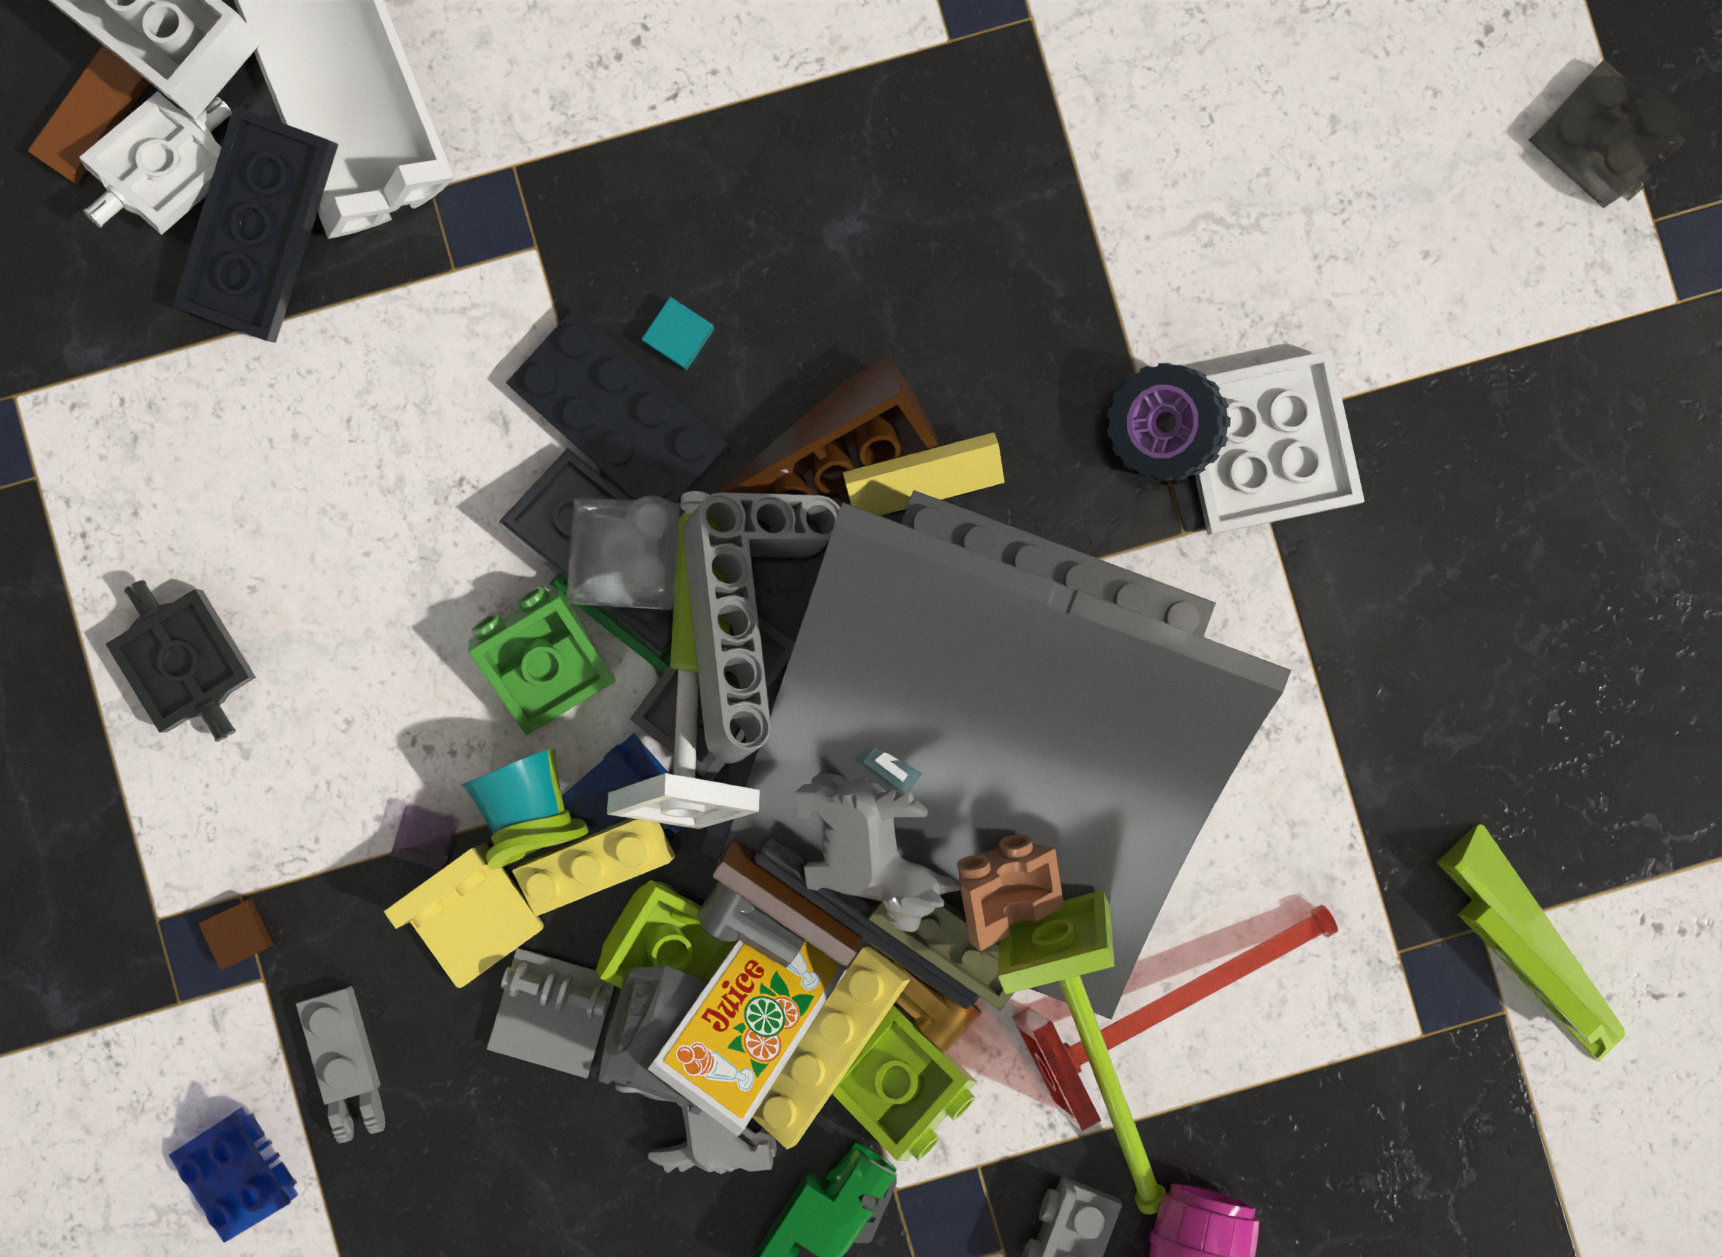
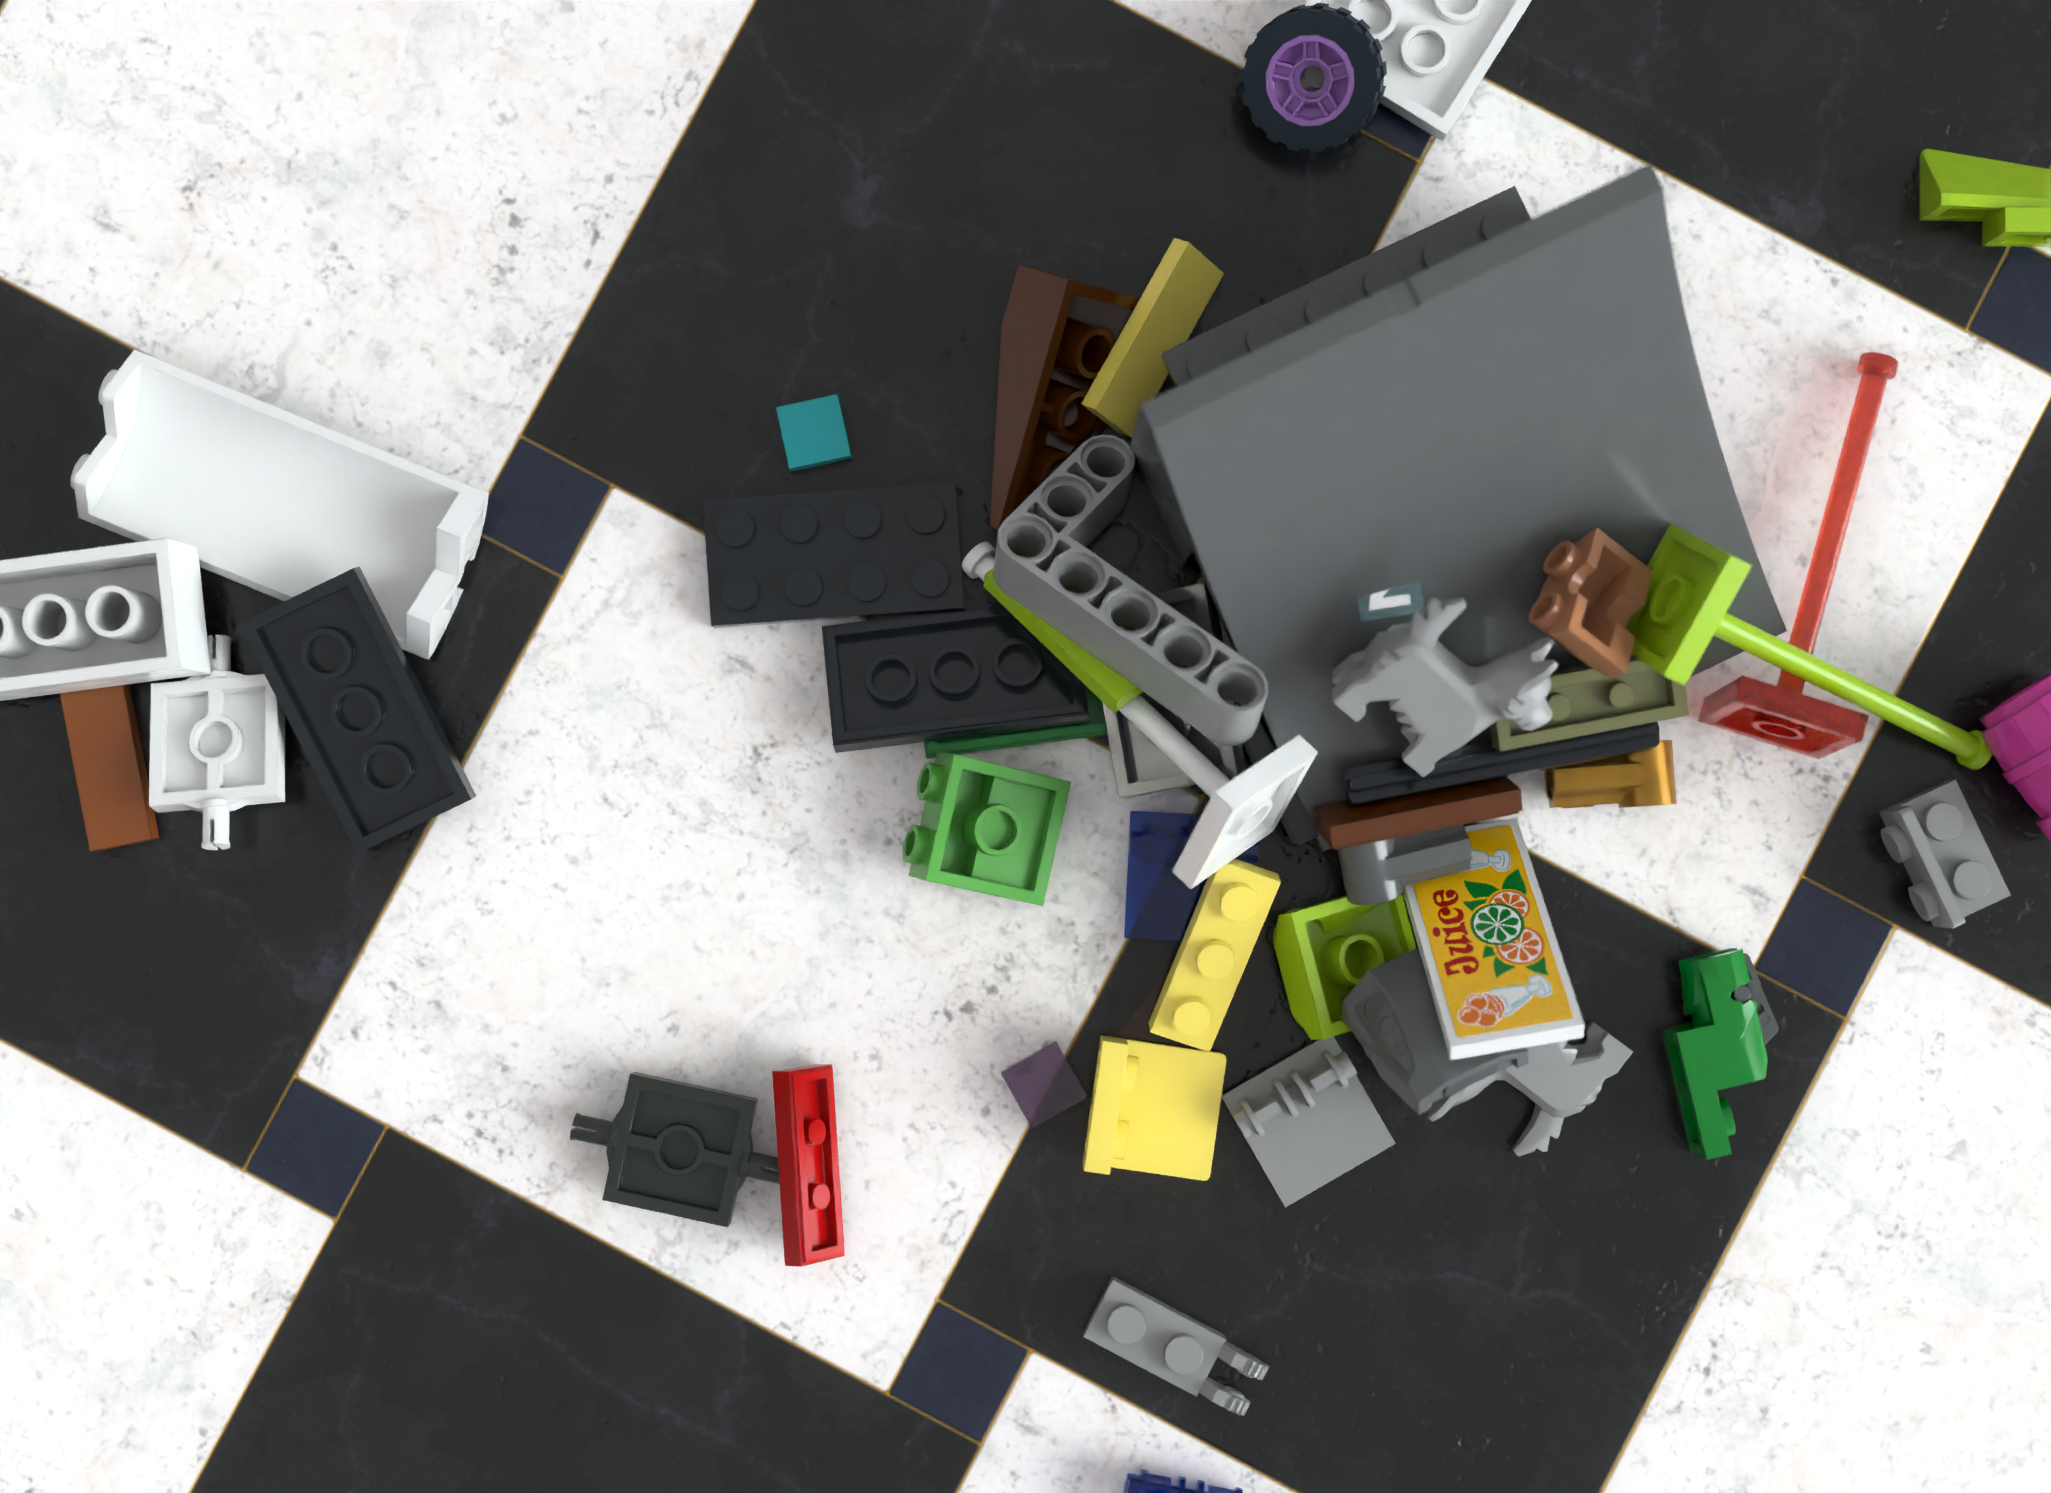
camera: 40 degrees left, 0 degrees up
reddish brown tile [198,899,274,971] -> none
hat [462,749,589,870] -> none
clear slope [567,496,680,610] -> none
light yellow plate [752,946,910,1149] -> none
lime plate [832,1006,977,1161] -> none
none -> red tile [772,1064,845,1267]

